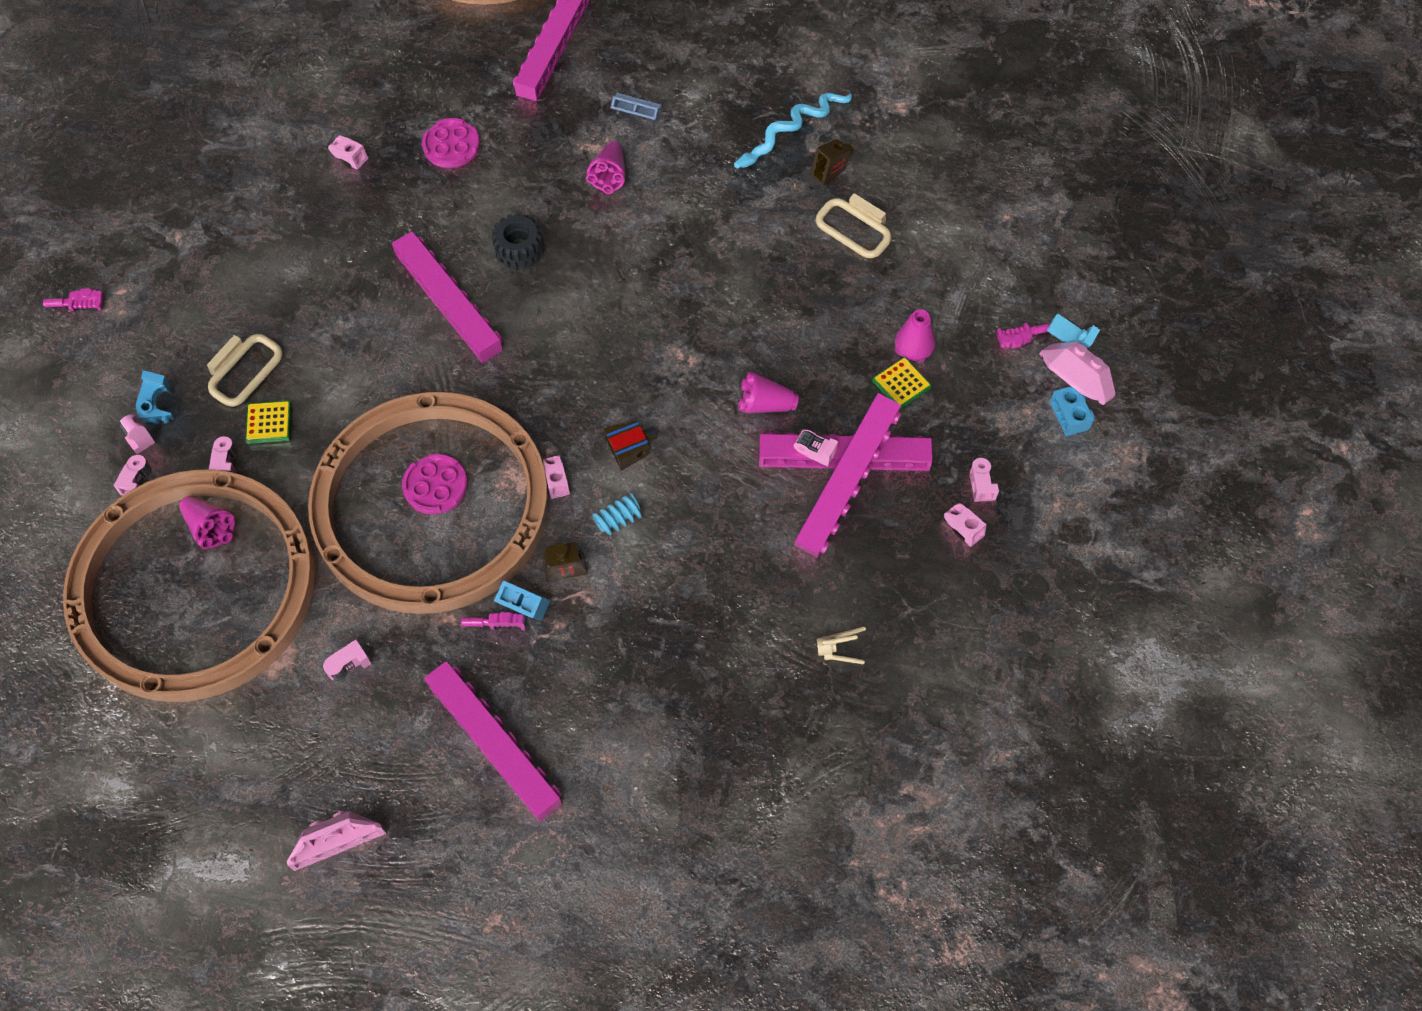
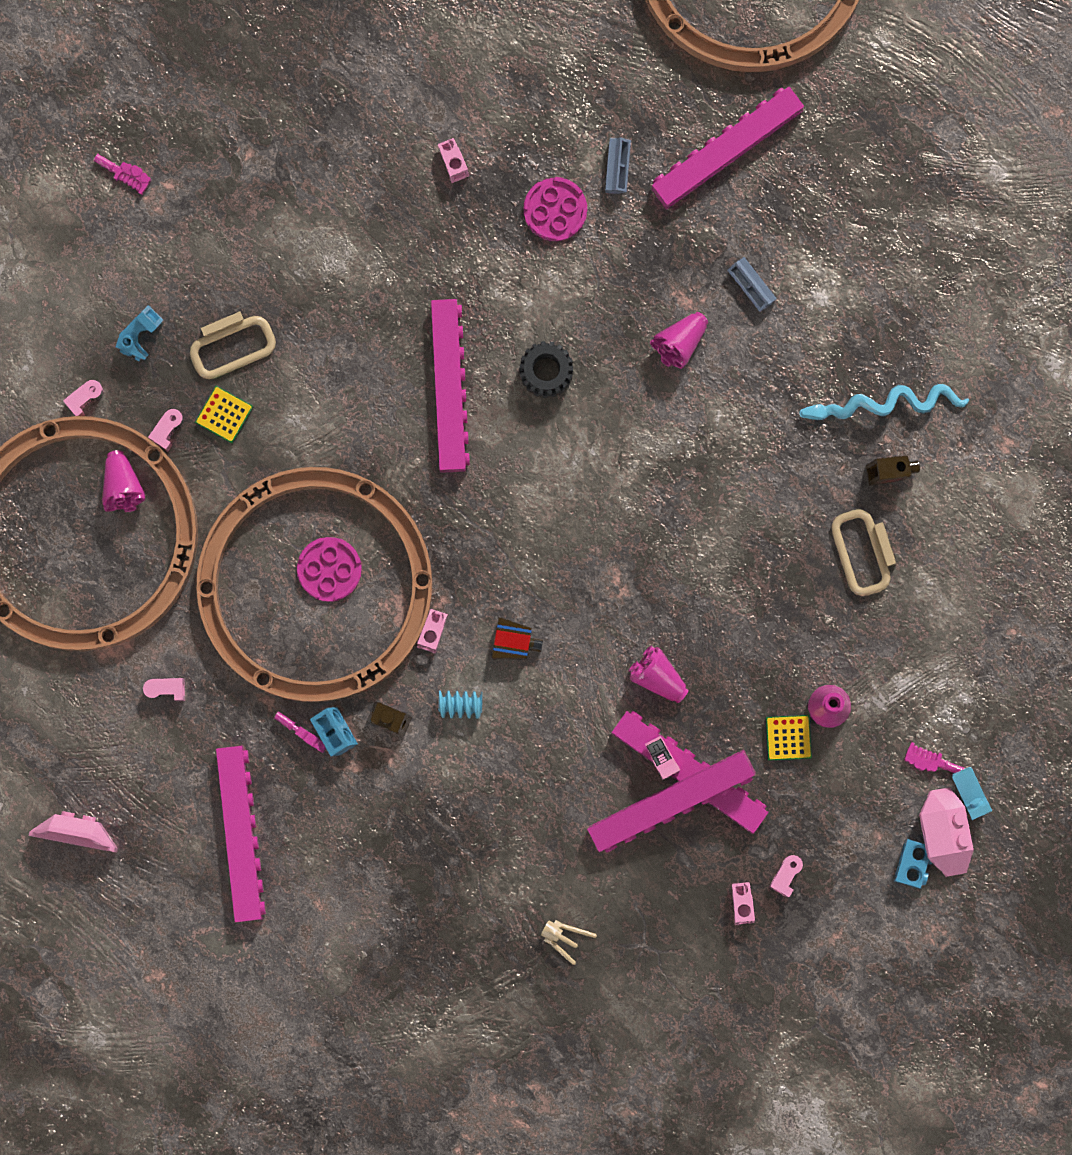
camera: 35 degrees right, 20 degrees up
bright pink leg [119,414,155,454] -> none
none -> sand blue piece [605,138,631,194]

